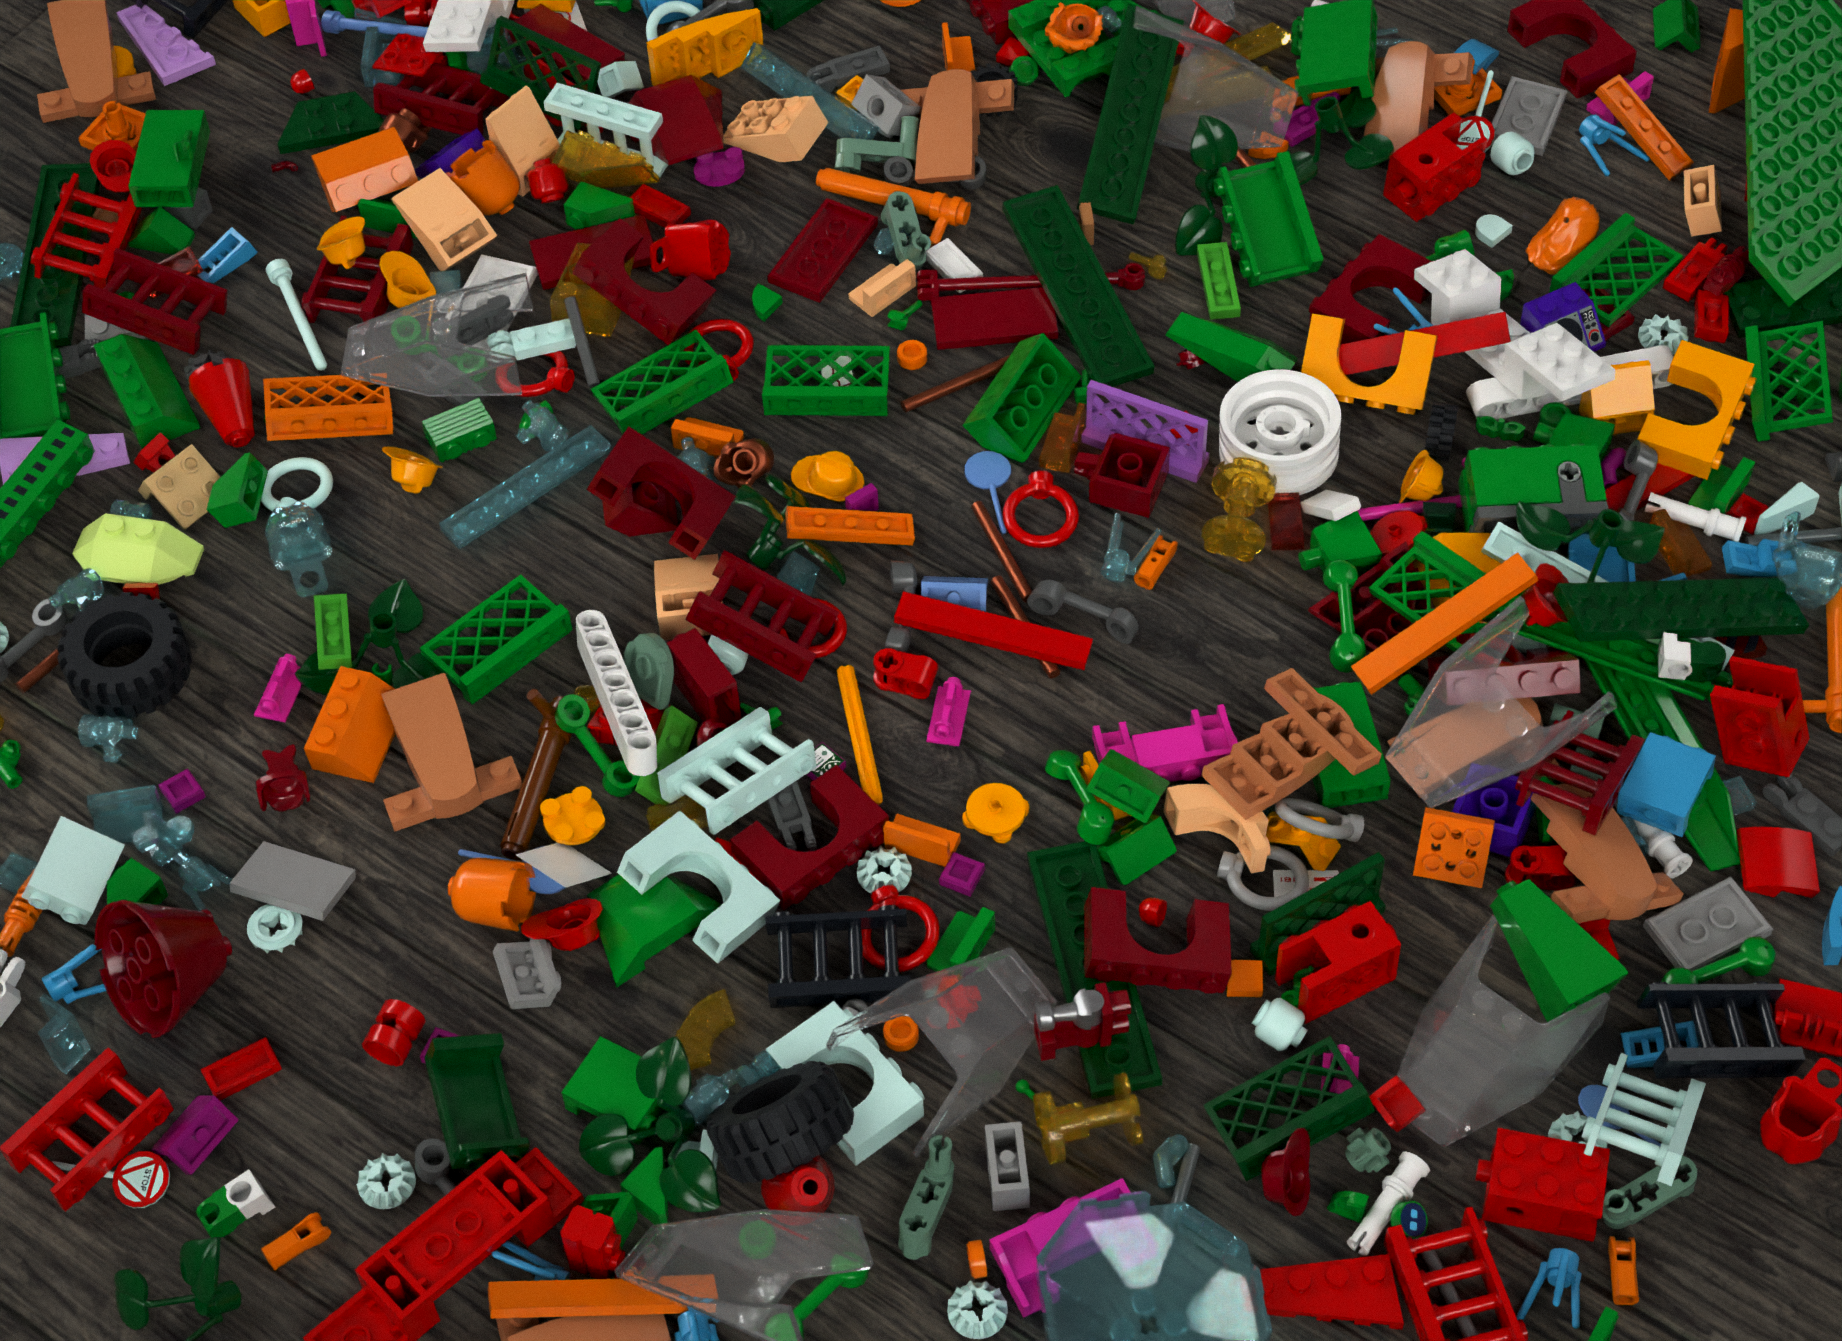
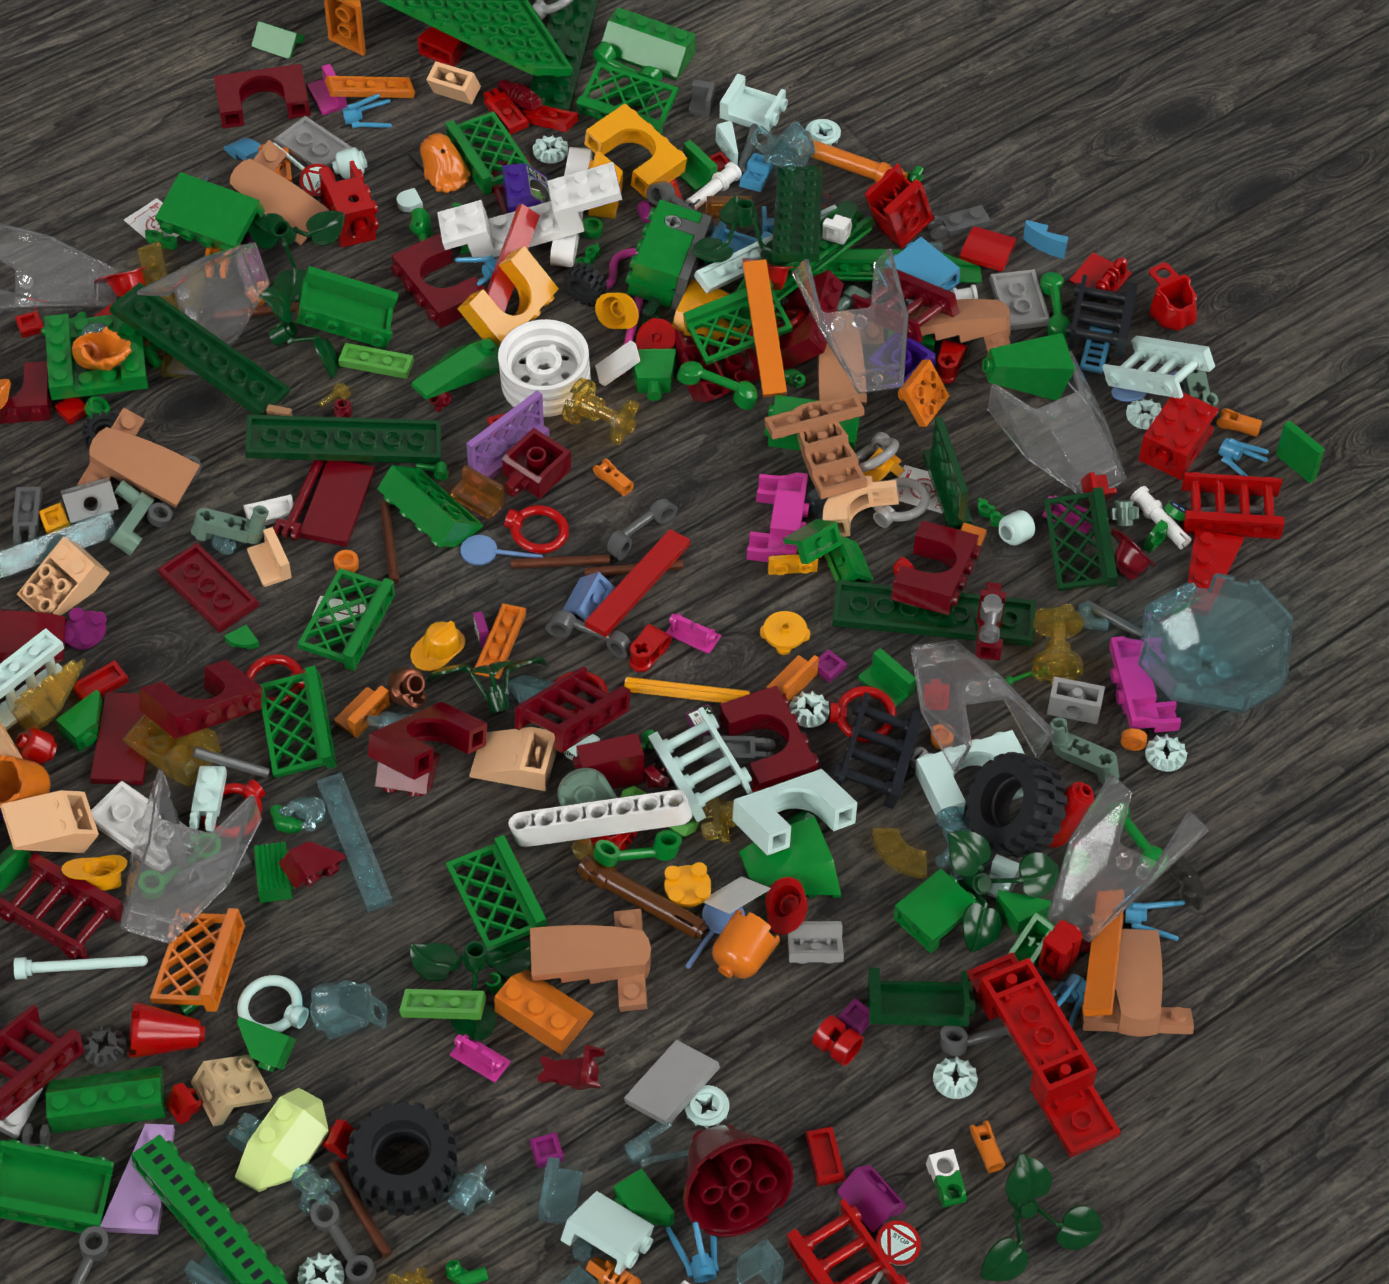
camera: 75 degrees left, 0 degrees up
clear light blue hips [131,810,195,867] -> none
light orange piece [316,216,365,269] -> none
light orange piece [382,446,443,494] -> none
clear light blue tile [430,270,461,301] -> none
red piece [649,219,731,281] -> none
orange cylinder [816,167,971,247] -> none
green hand [887,300,923,330] -> none
orange panel [942,22,976,72] -> none
green piece [1045,750,1114,845] -> none
clear light blue plant [1100,513,1162,583] -> none
clear red tile [1267,492,1304,551] -> none
red torso [1275,901,1401,1024] -> none
green torso [1533,413,1615,462] -> none
none -> dark red slope [278,841,346,889]

